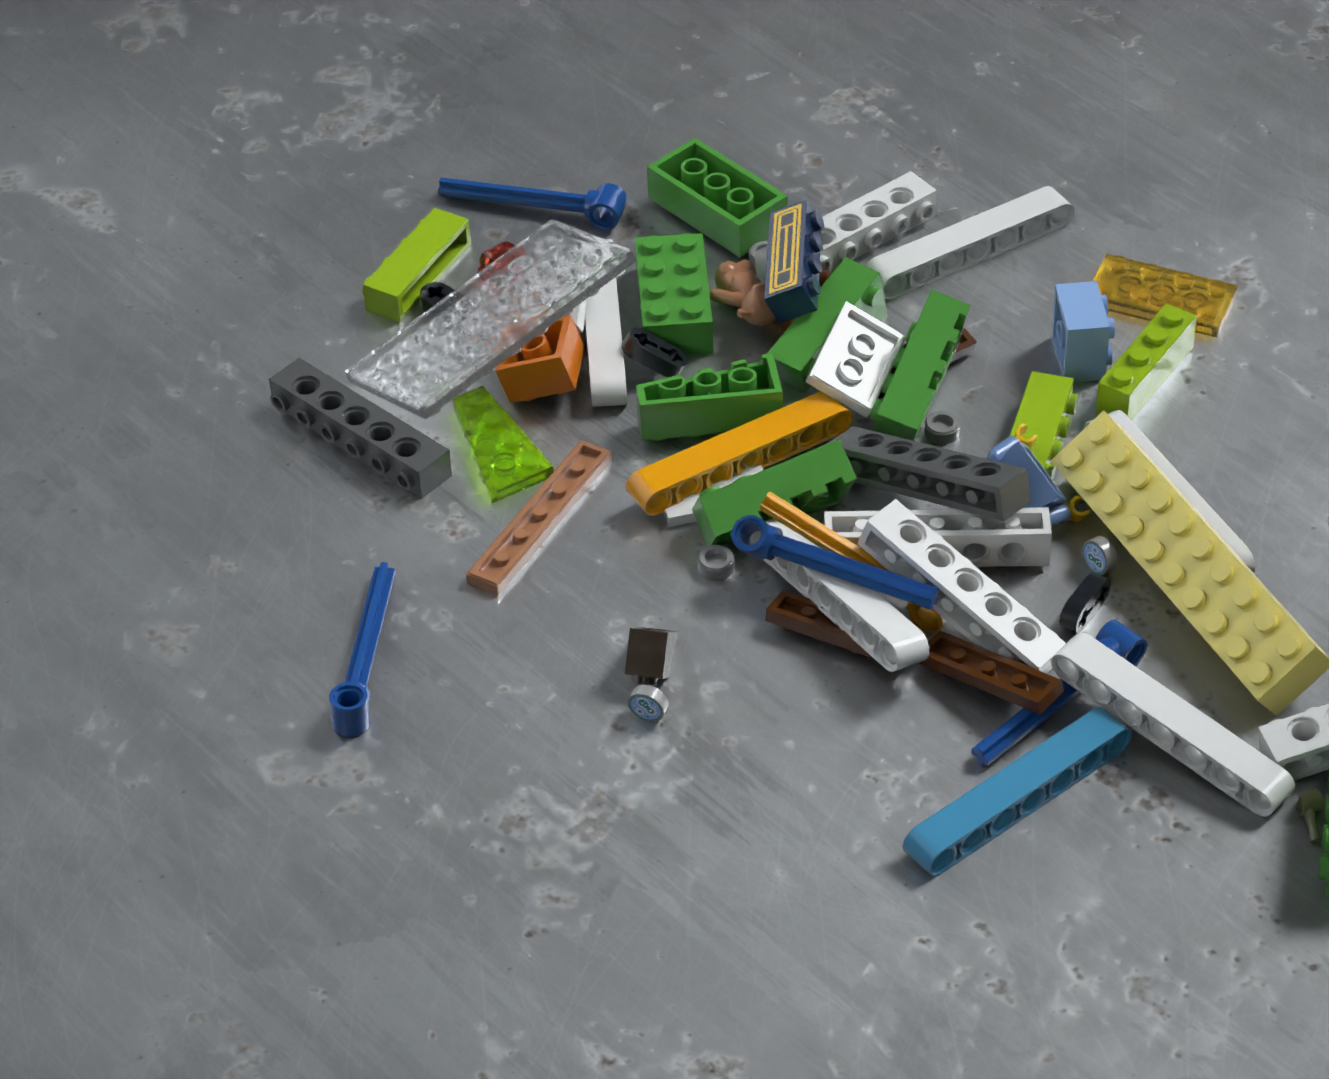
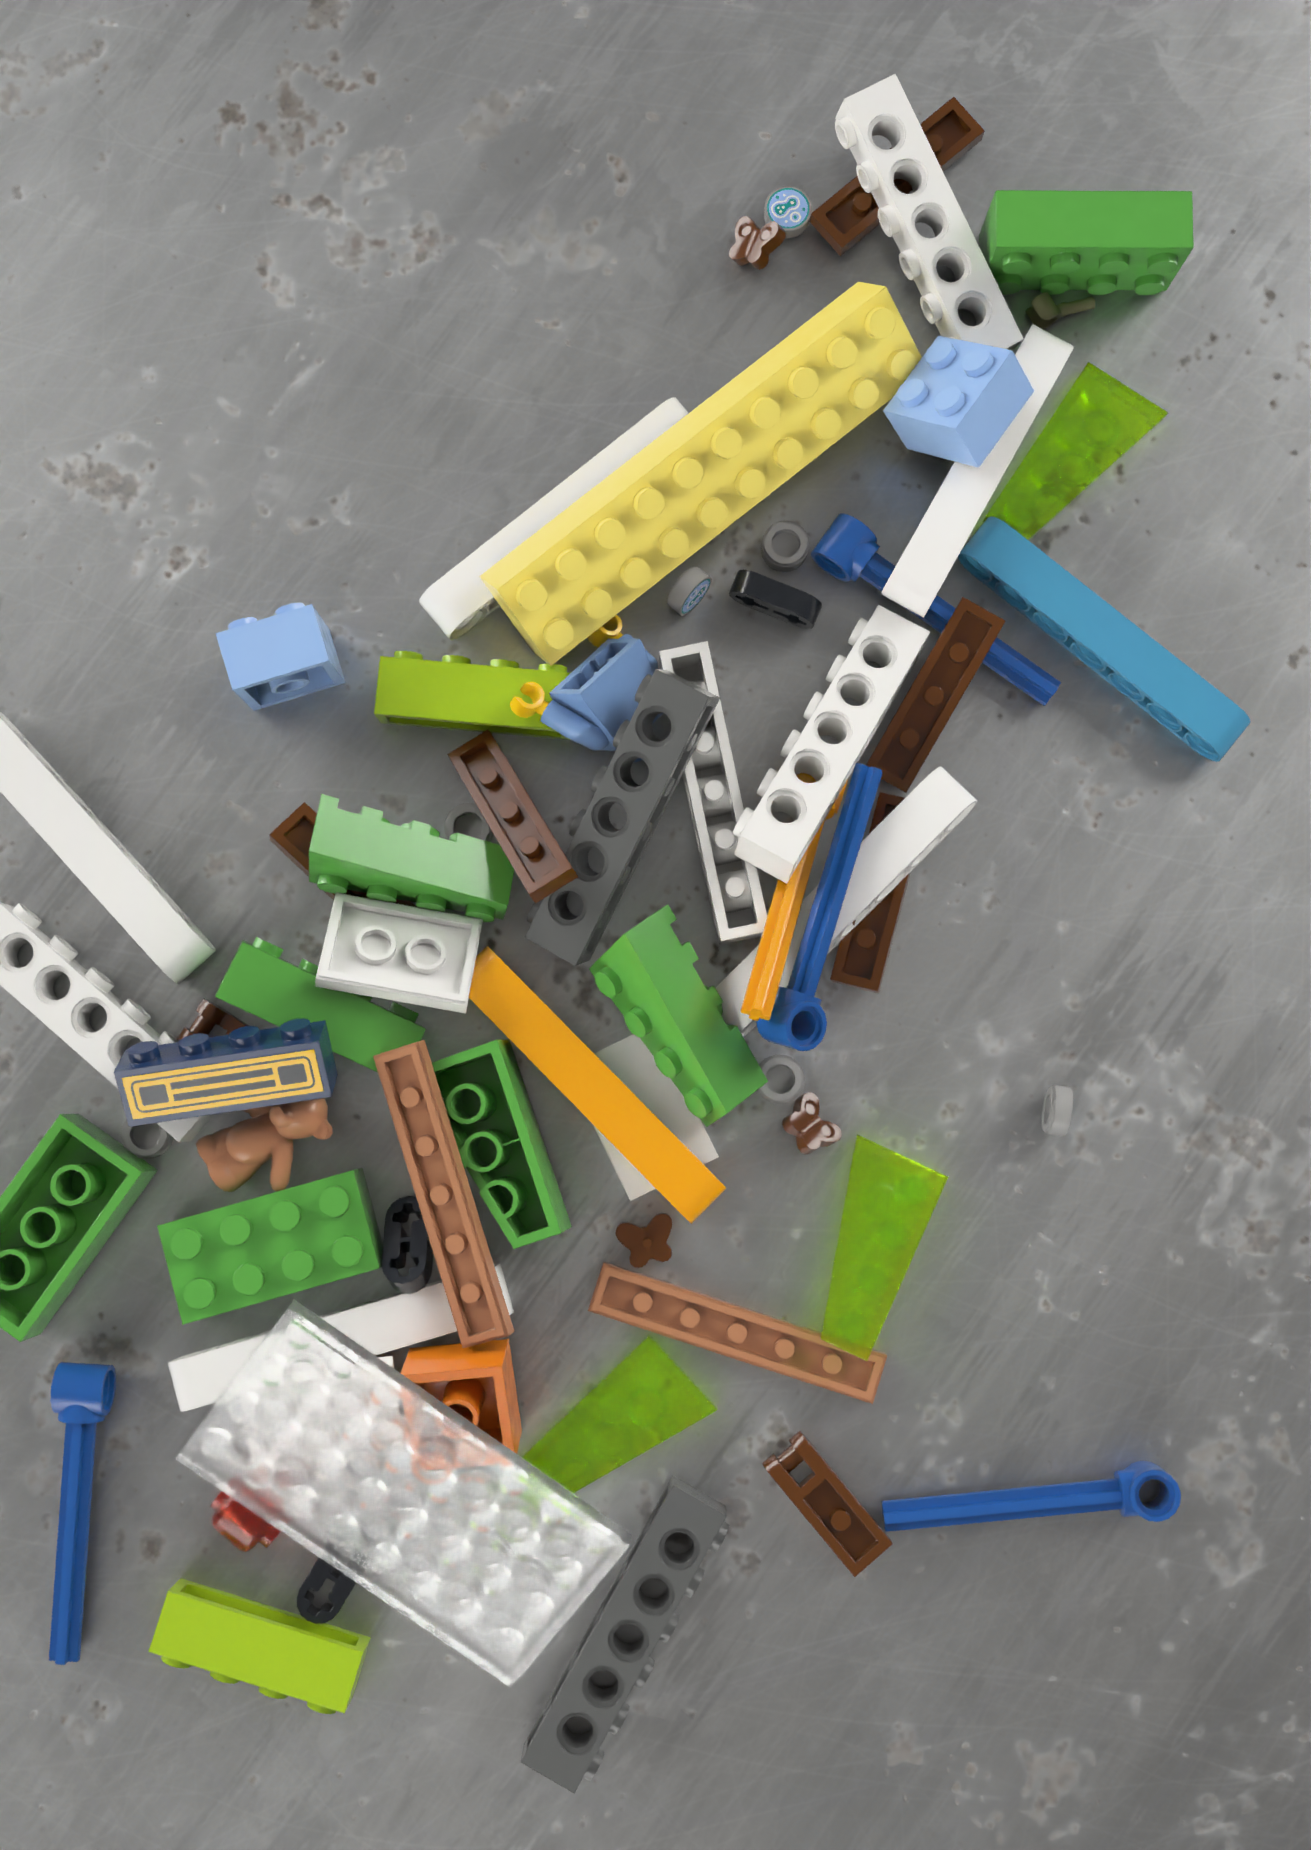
camera: 105 degrees left, 40 degrees up
dark brown slope [625,627,679,685] -> none
clear yellow plate [1093,254,1238,338] -> none
lime brick [1095,303,1197,421] -> none
none -> nougat tile [373,1040,515,1348]
none -> reddish brown plate [447,729,578,904]
none -> reddish brown piece [615,1213,672,1268]
none -> light grey tile [761,521,810,572]
none -> reddish brown plate [762,1431,893,1577]
none -> reddish brown piece [782,1092,842,1154]
none -> clear neon green wing [820,1134,948,1361]
none -> light blue brick [883,336,1034,468]
none -> clear neon green wing [982,362,1168,541]

